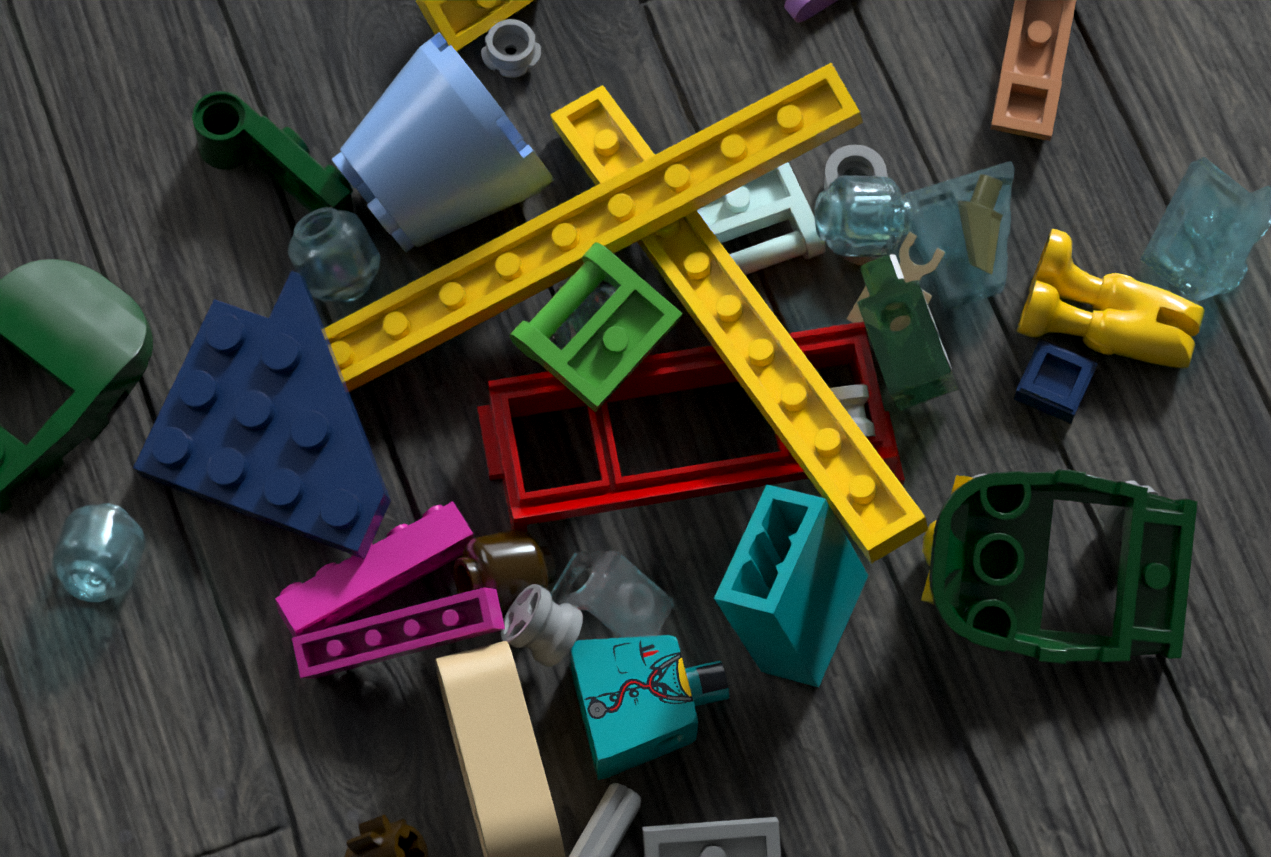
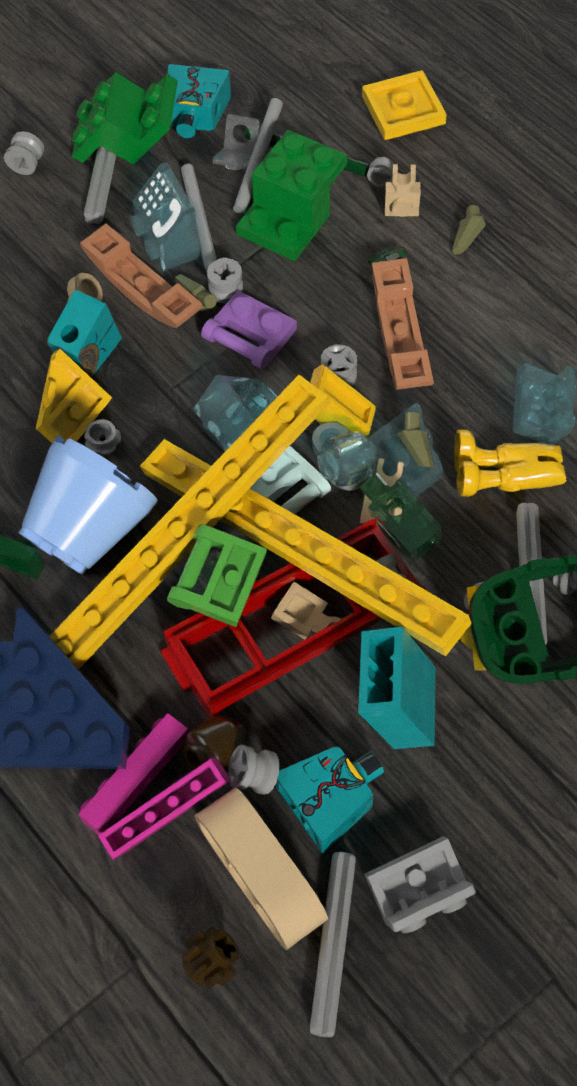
camera: 15 degrees left, 5 degrees down
clear light blue head [288,207,381,302] -> none
clear bracket [550,551,674,638] -> none
dark blue tile [1014,339,1098,424] -> none
none -> clear light blue slope [193,375,304,452]
none -> tan plate [271,582,341,649]
none -> yellow tile [310,364,376,439]
none -> light grey wheel [321,345,357,387]
none -> light grey axle [516,503,548,644]

